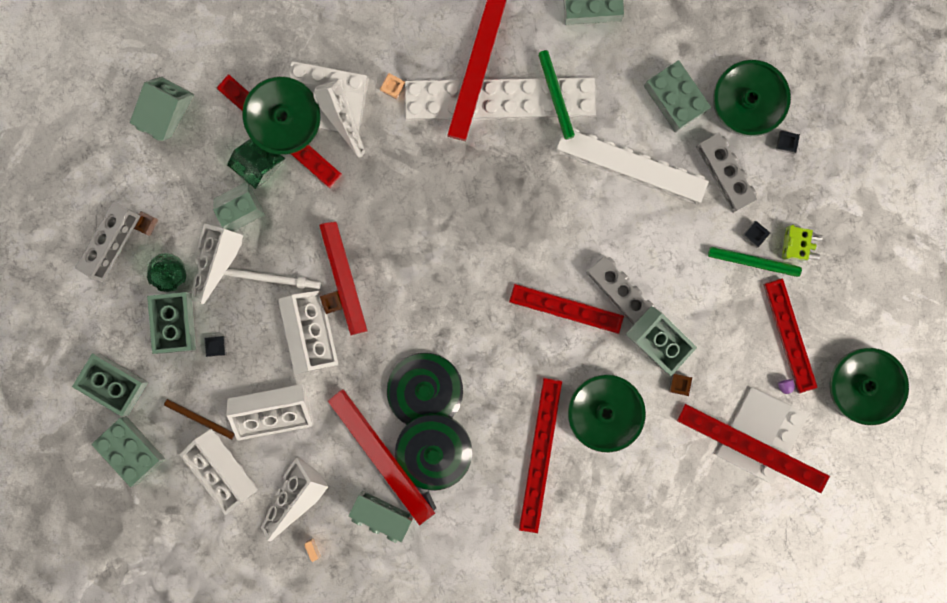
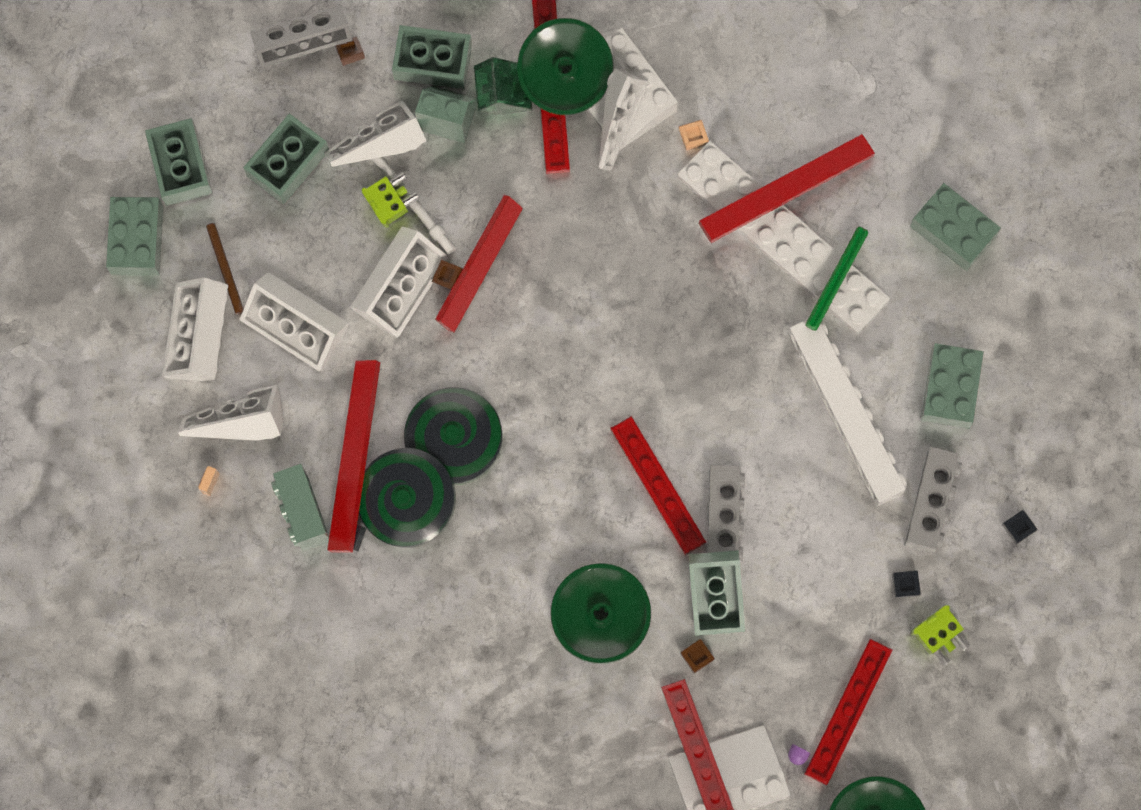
camera: 50 degrees right, 10 degrees down
clear green cylinder [146,253,187,292] -> none
black plate [205,336,227,357] -> none
red tile [519,378,562,534] -> none
green axle [708,247,802,277] -> none
dark green dish [713,60,791,137] -> none
none -> lime piece [362,172,419,228]
none -> sand green brick [392,25,472,90]

